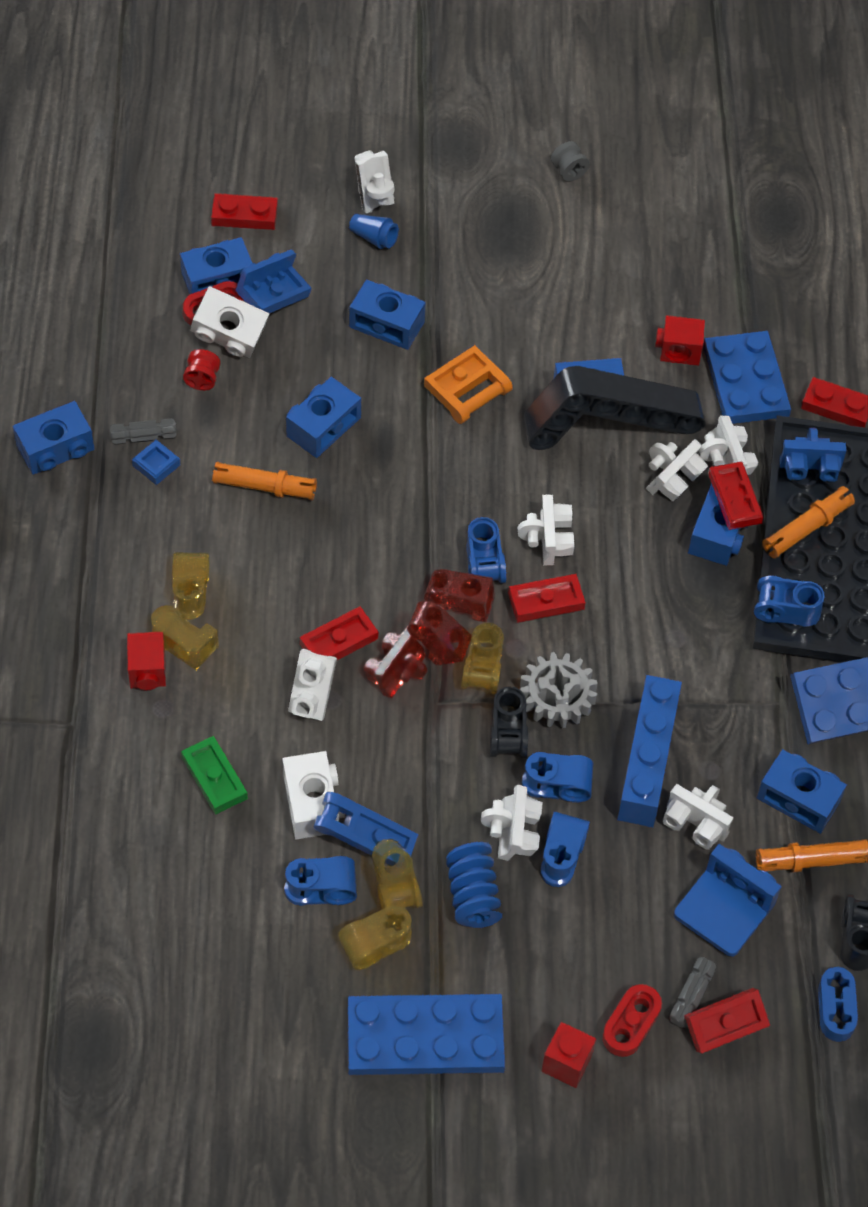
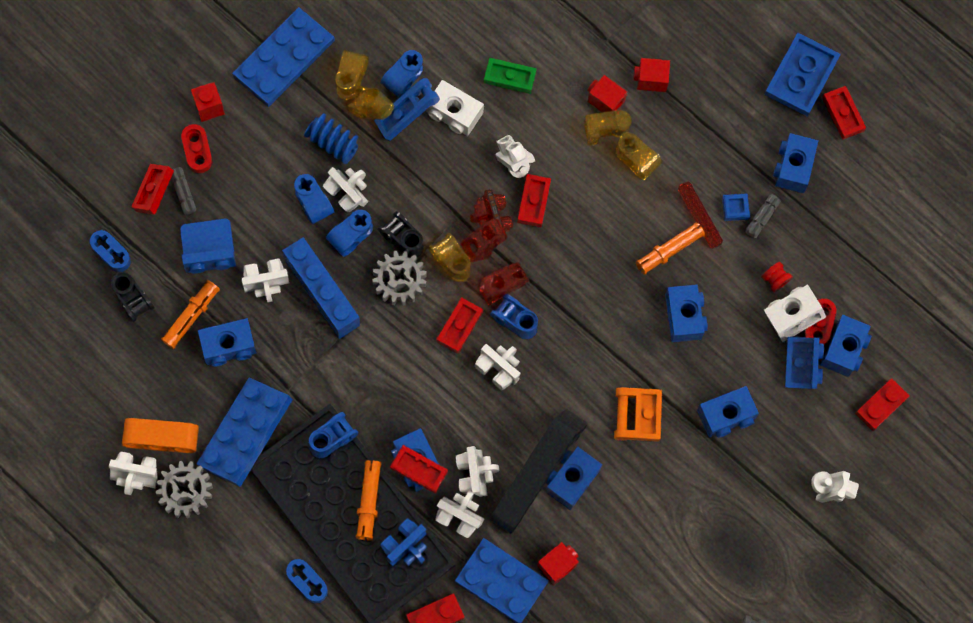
camera: 130 degrees right, 15 degrees up
blue cone [349,214,399,249] -> none
none -> red brick [633,58,670,92]
none -> clear red axle [678,181,723,249]

